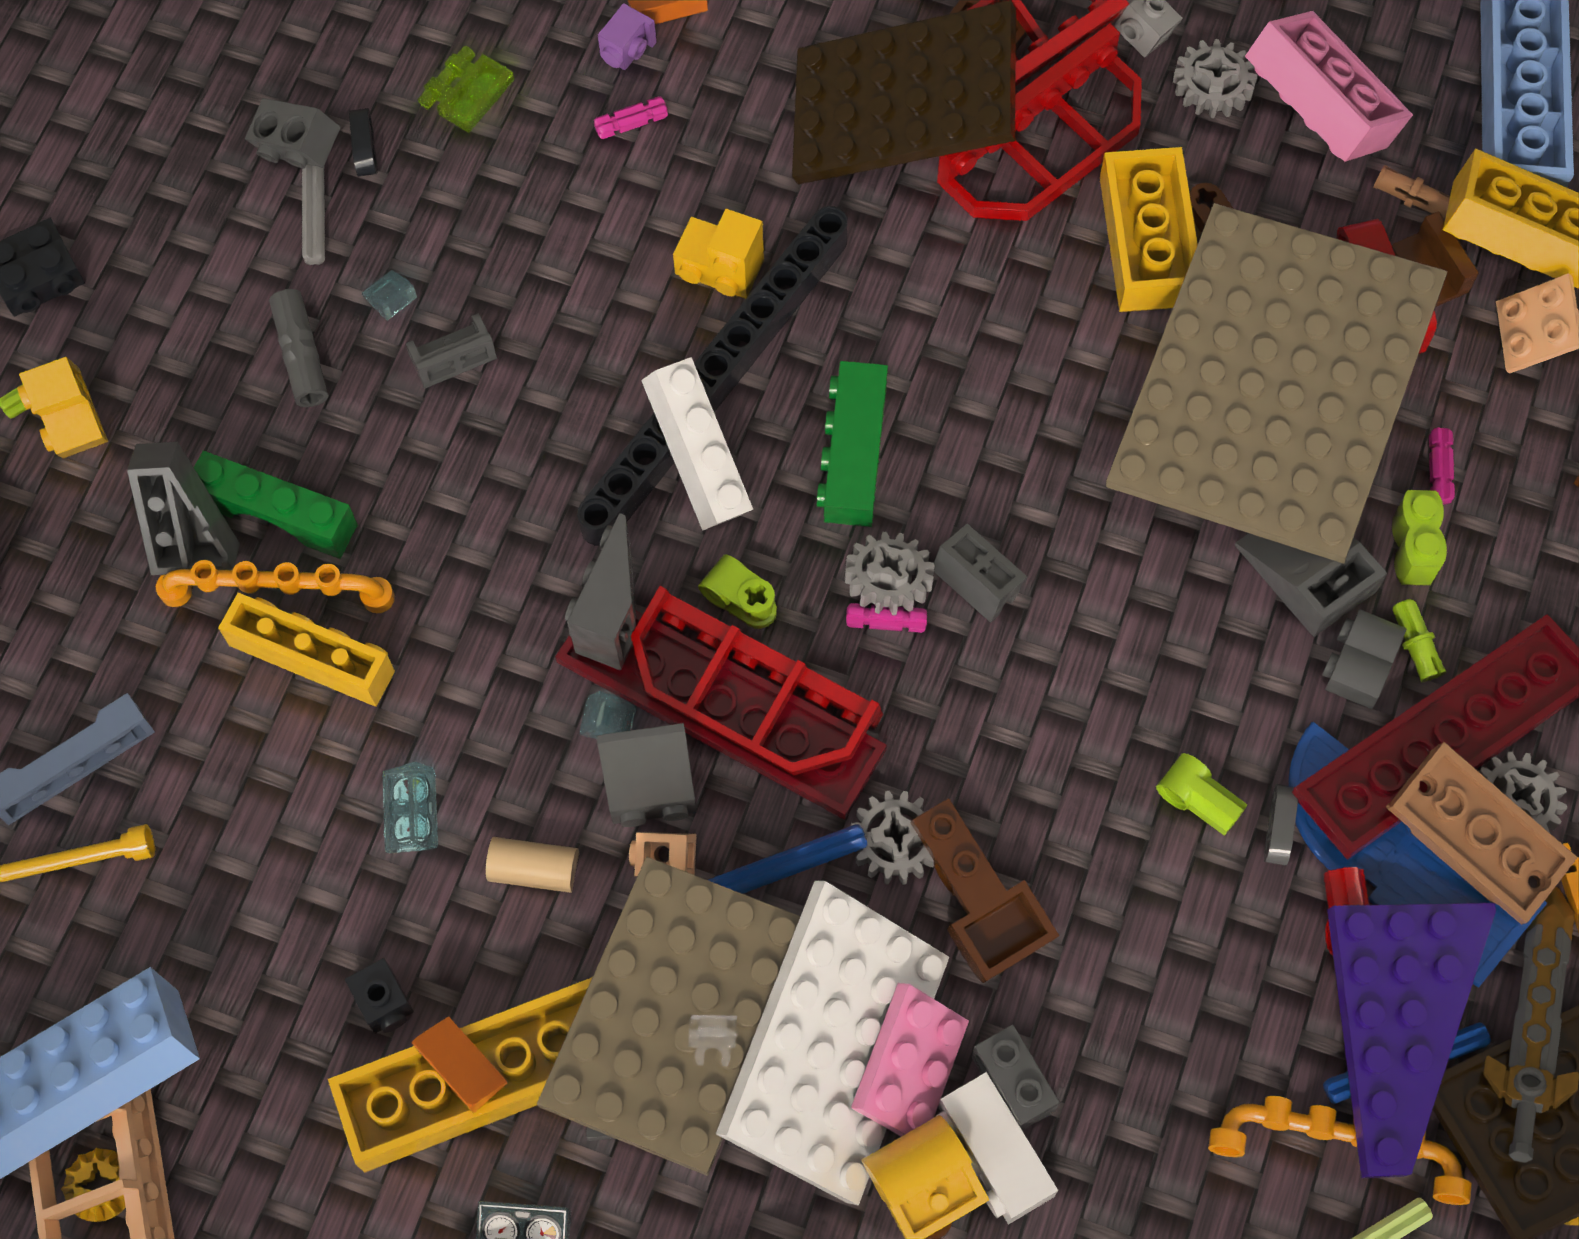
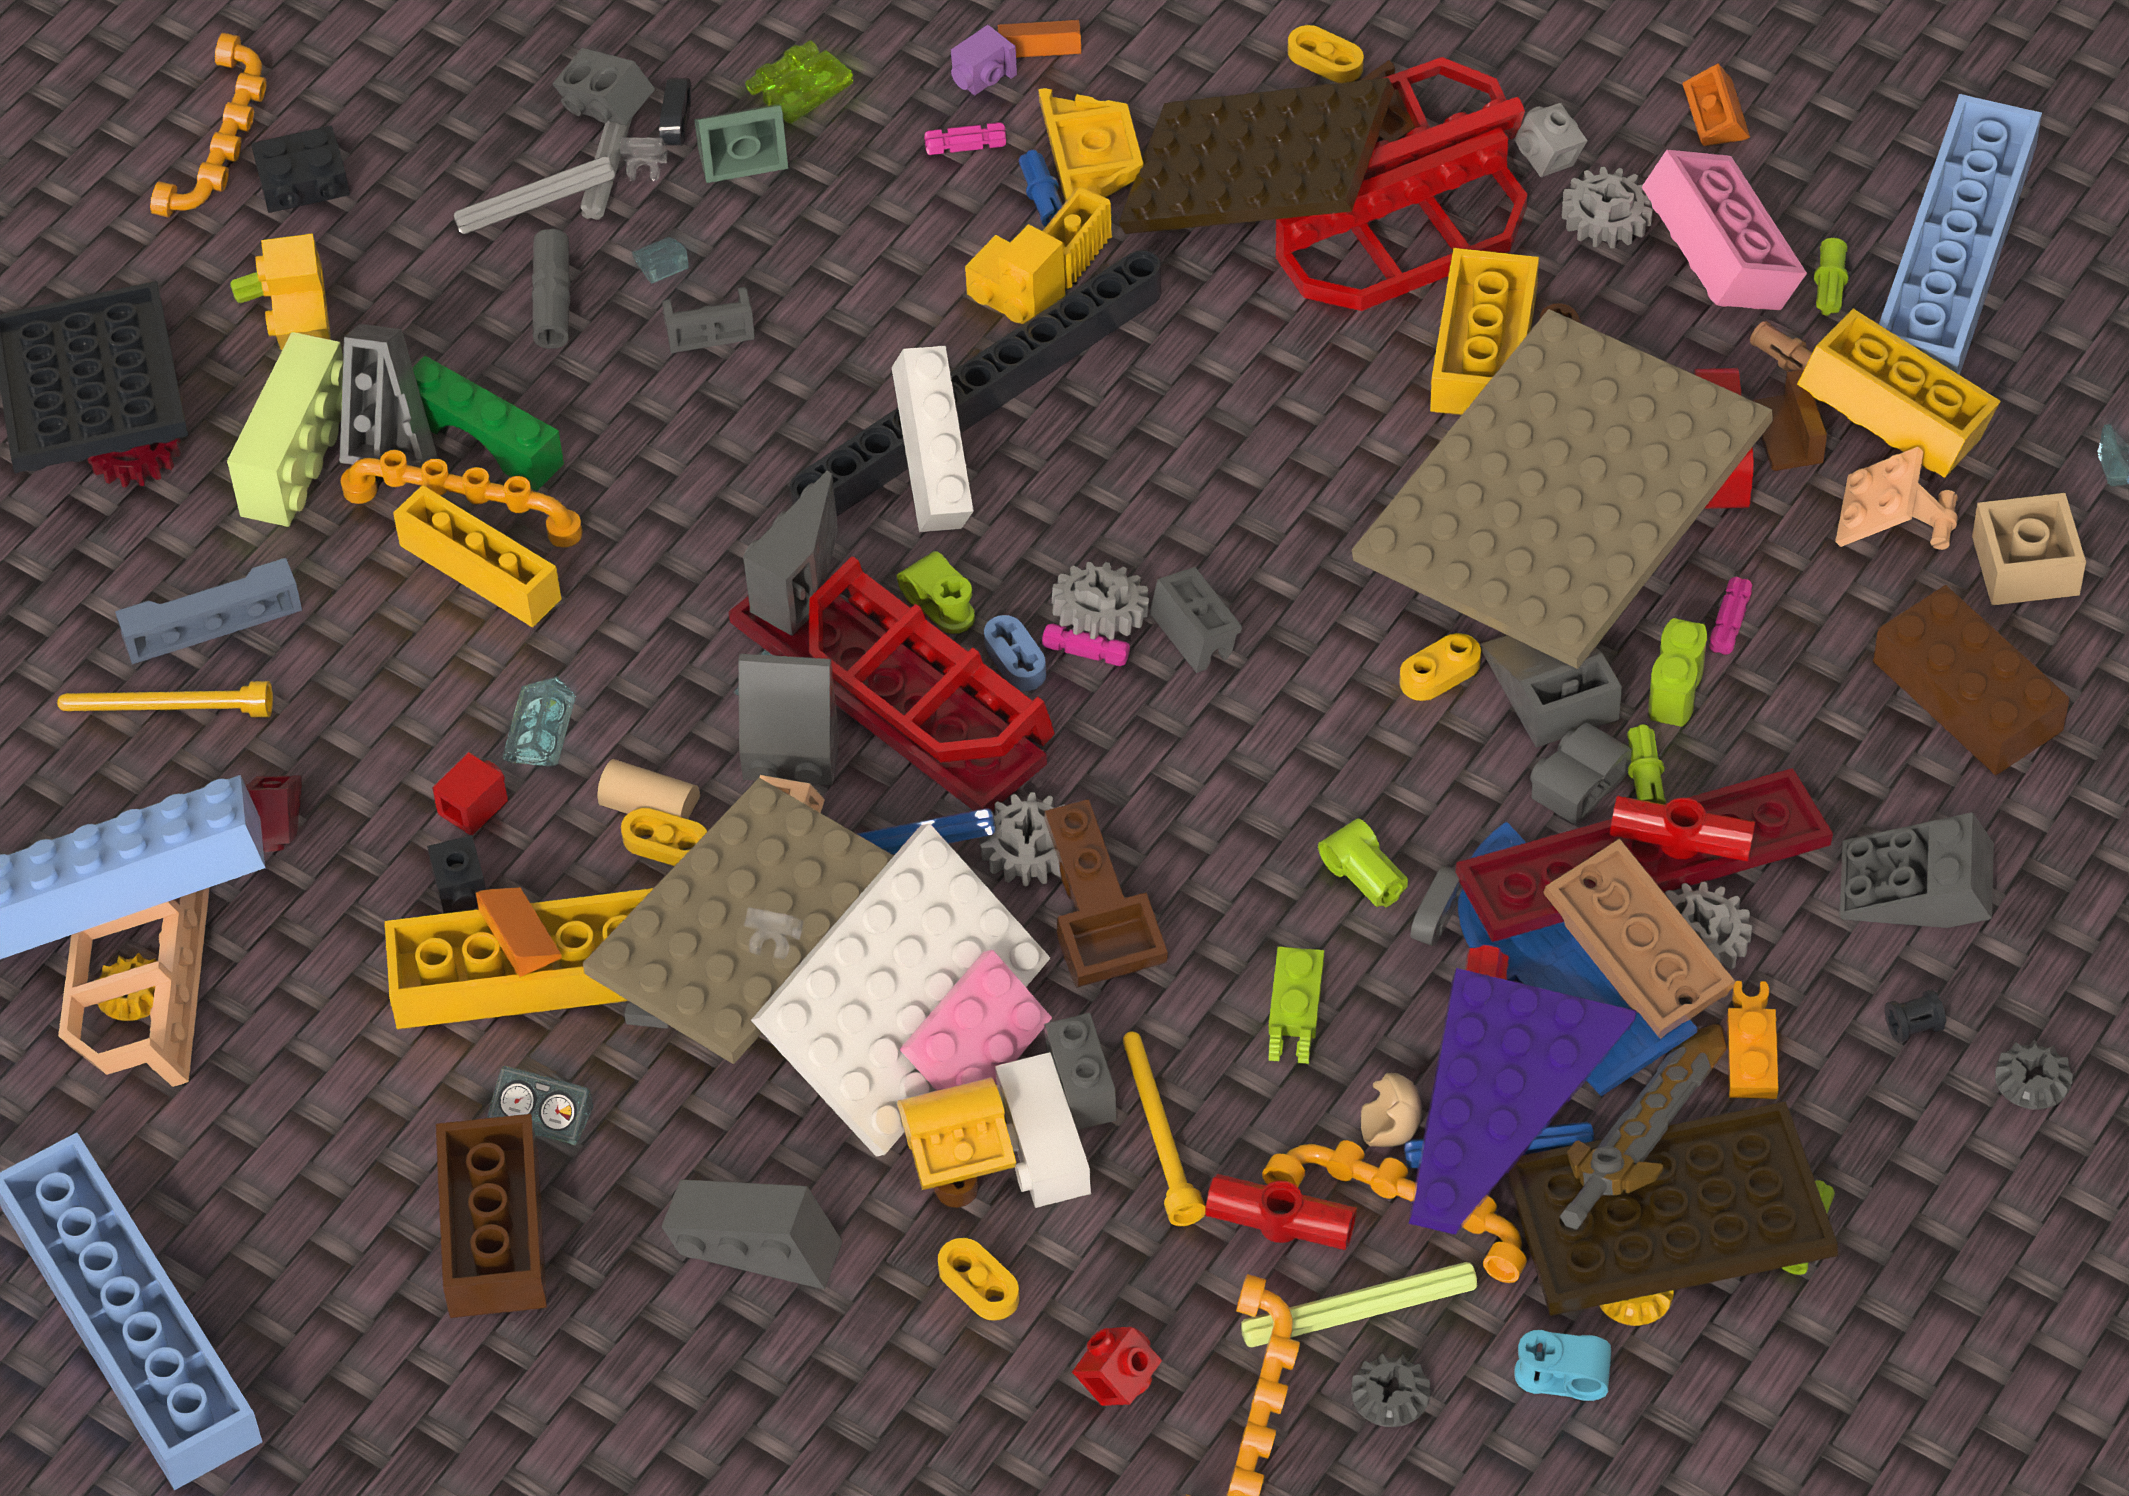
camera: 15 degrees right, 15 degrees down
green brick [817,361,888,527] -> none
none -> yellowish green brick [227,332,343,527]
none -> dark red slope [246,775,302,852]
none -> red brick [432,752,508,836]
none -> light grey axle [454,156,615,234]
none -> clear tile [620,137,667,181]
none -> yellow plate [621,808,707,866]
none -> sand green slope [694,104,788,183]
none -> medium blue beam [984,615,1046,691]
none -> blue axle [1019,150,1063,227]
none -> yellow wing [1039,88,1144,202]
none -> yellow brick [1043,187,1112,289]
none -> yellow piece [1123,1031,1205,1226]
none -> red piece [1205,1174,1357,1250]
none -> lime hinge [1268,947,1324,1064]
none -> tan hair [1361,1073,1422,1147]
none -> yellow plate [1400,633,1481,701]
none -> red piece [1610,796,1755,861]
none -> lime axle [1814,238,1848,316]

